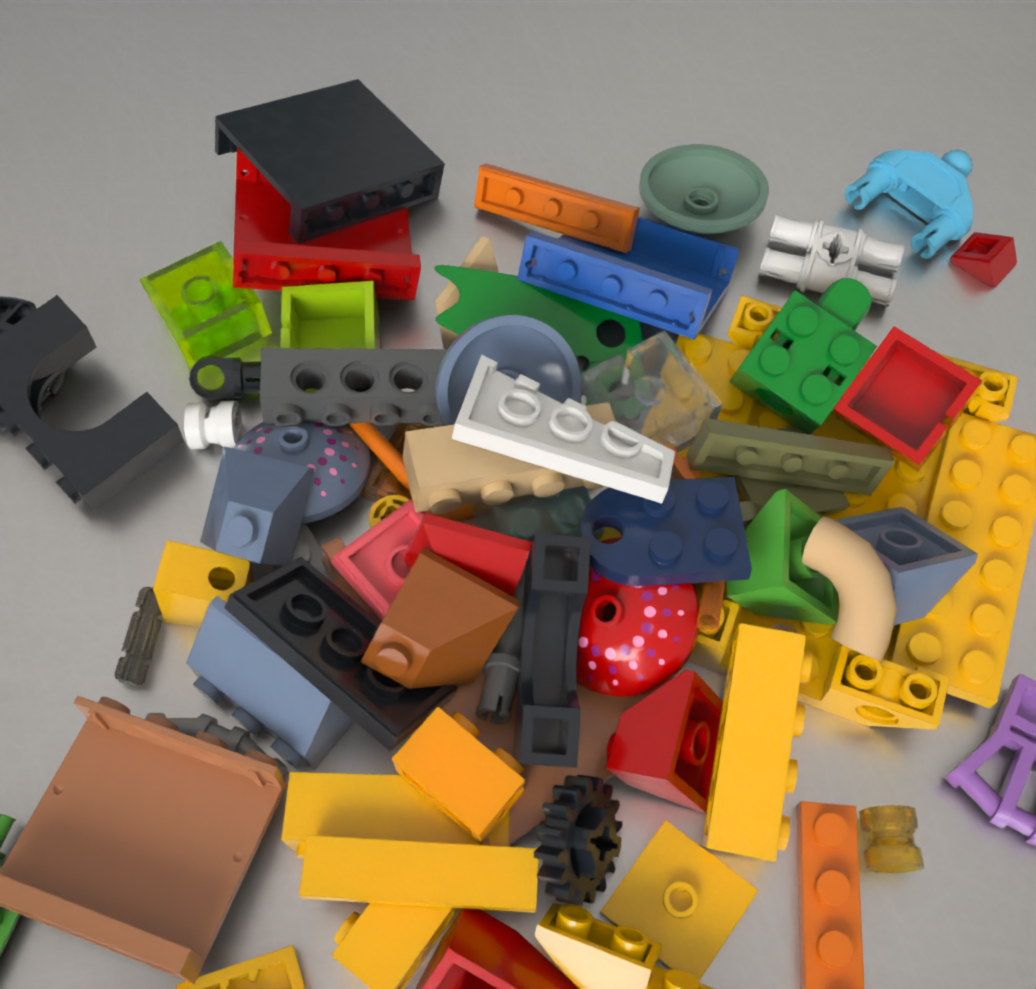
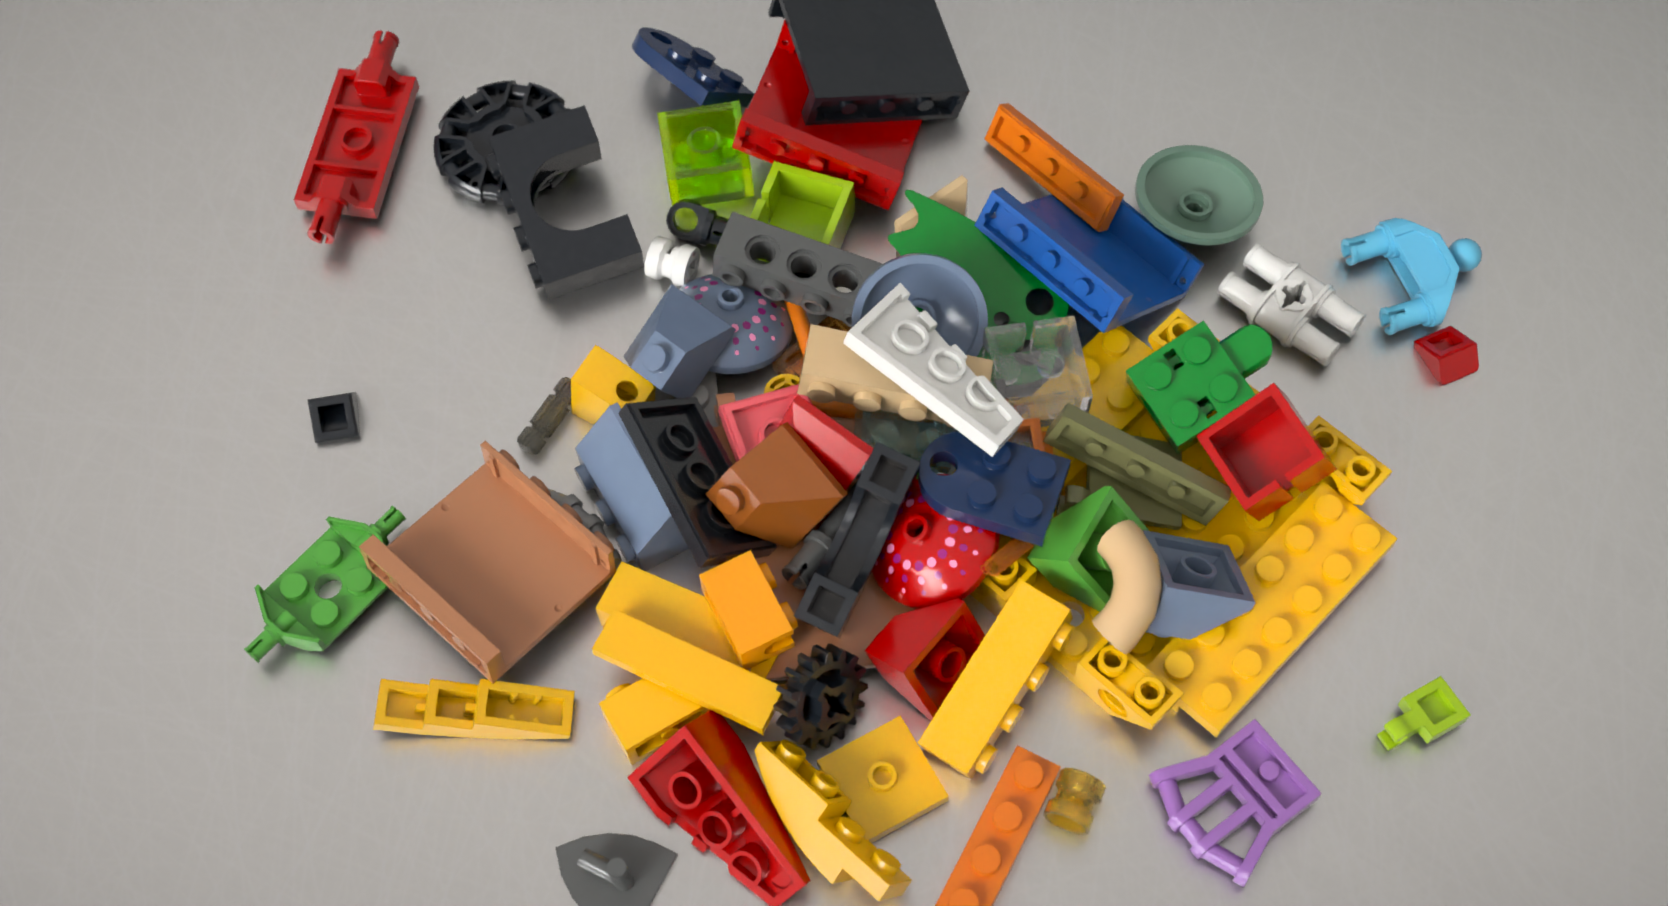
camera: 25 degrees right, 0 degrees up
none -> dark blue plate [632,27,755,107]

